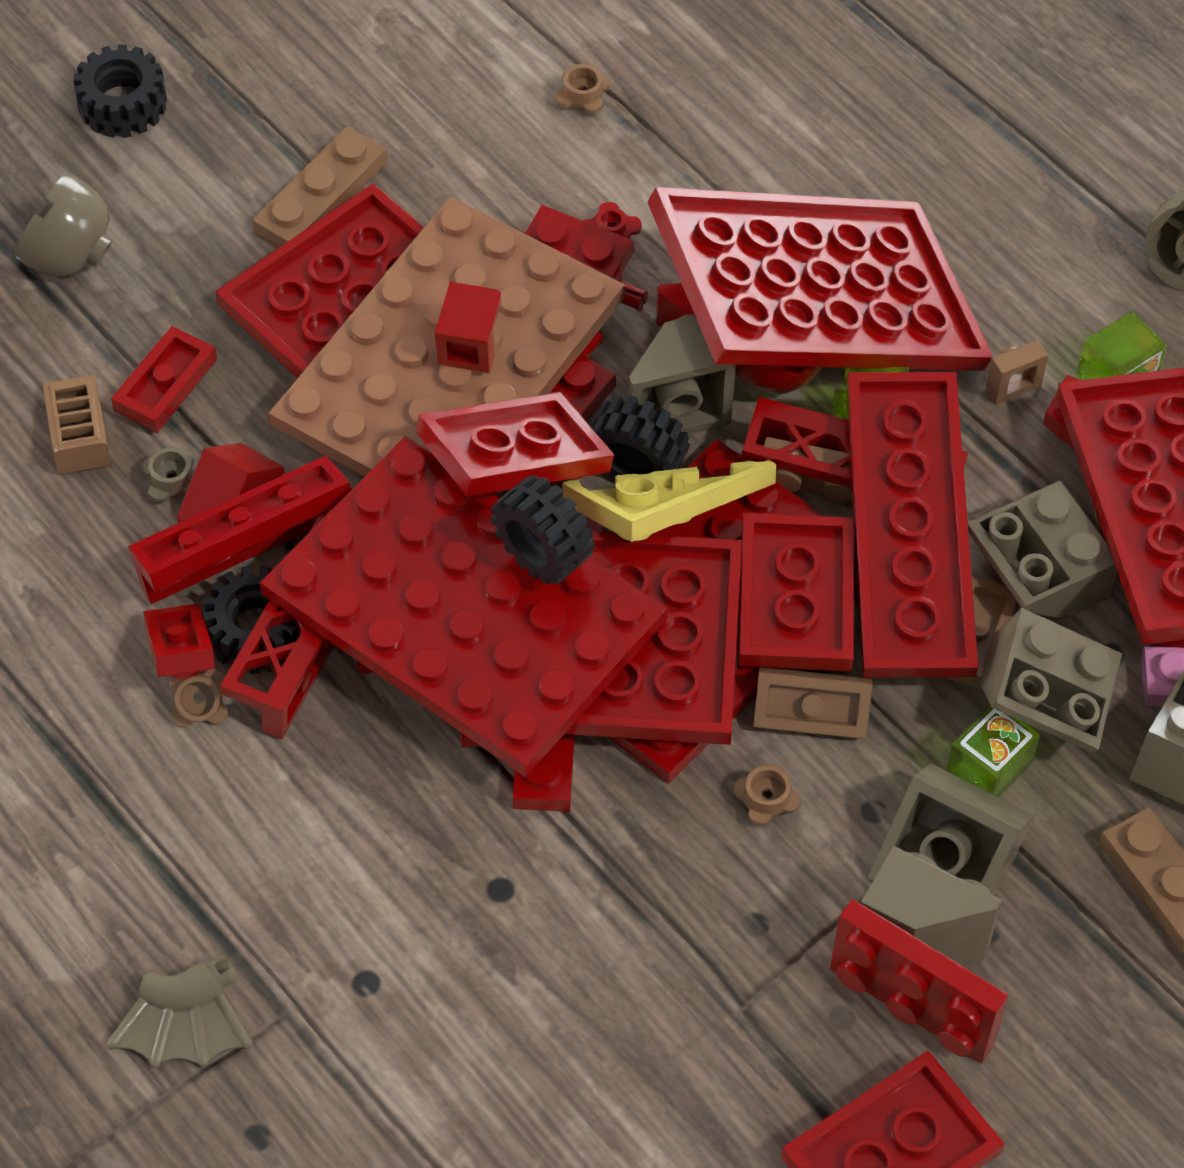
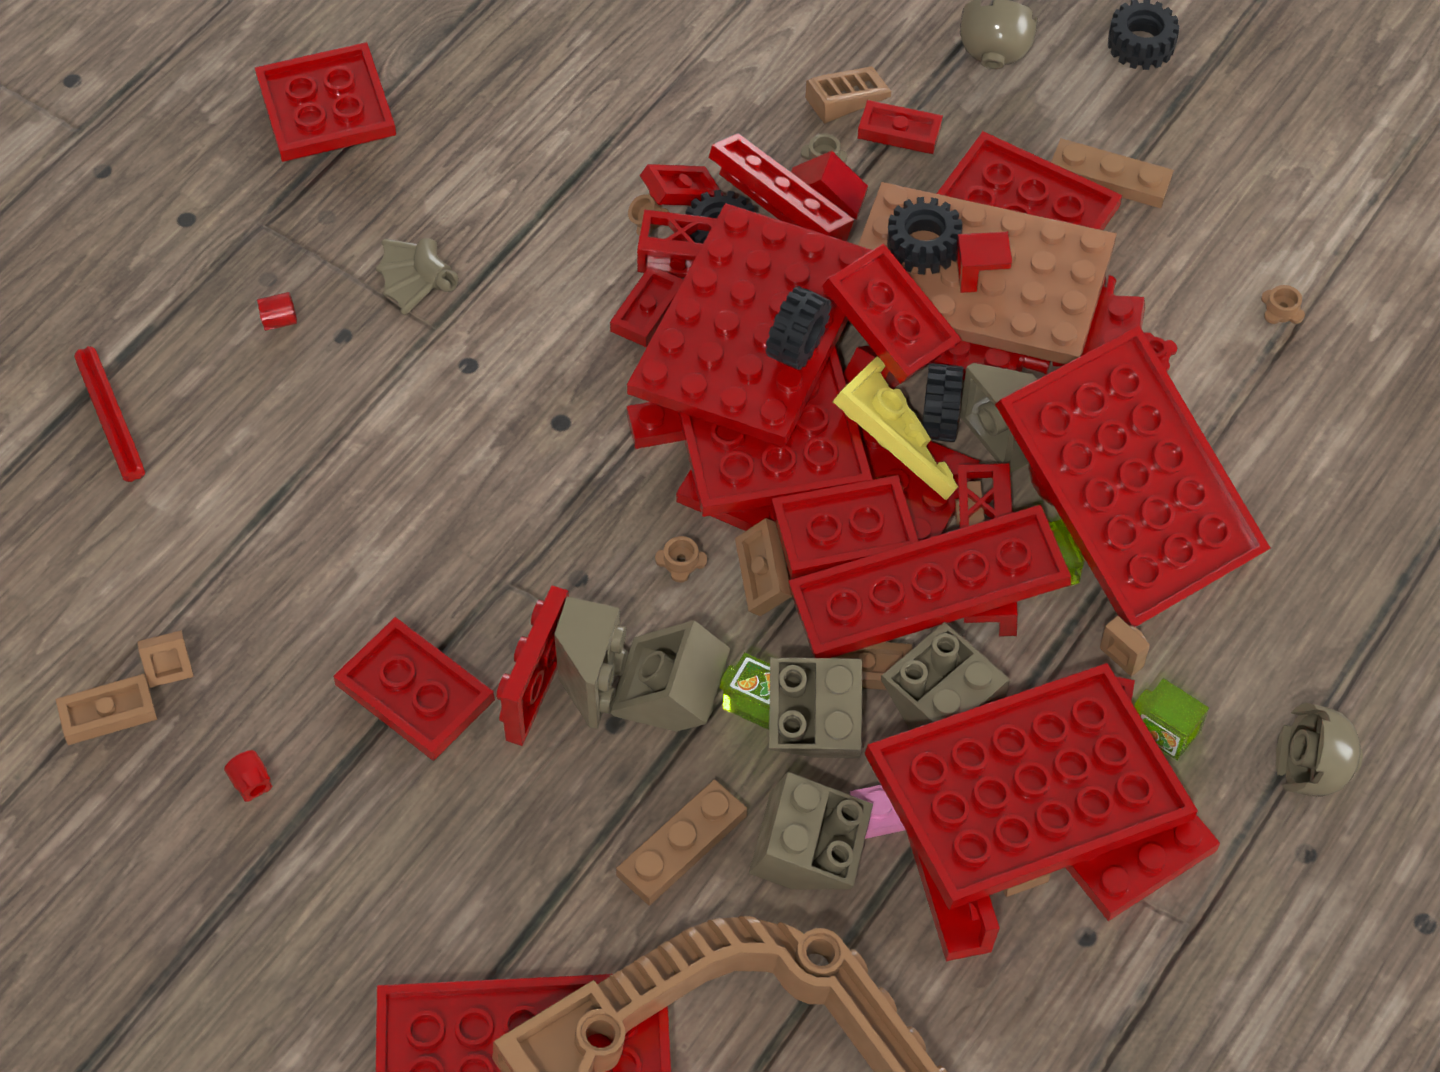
camera: 75 degrees right, 0 degrees up
none -> red plate [610,265,684,347]
none -> black tyre [887,197,962,275]

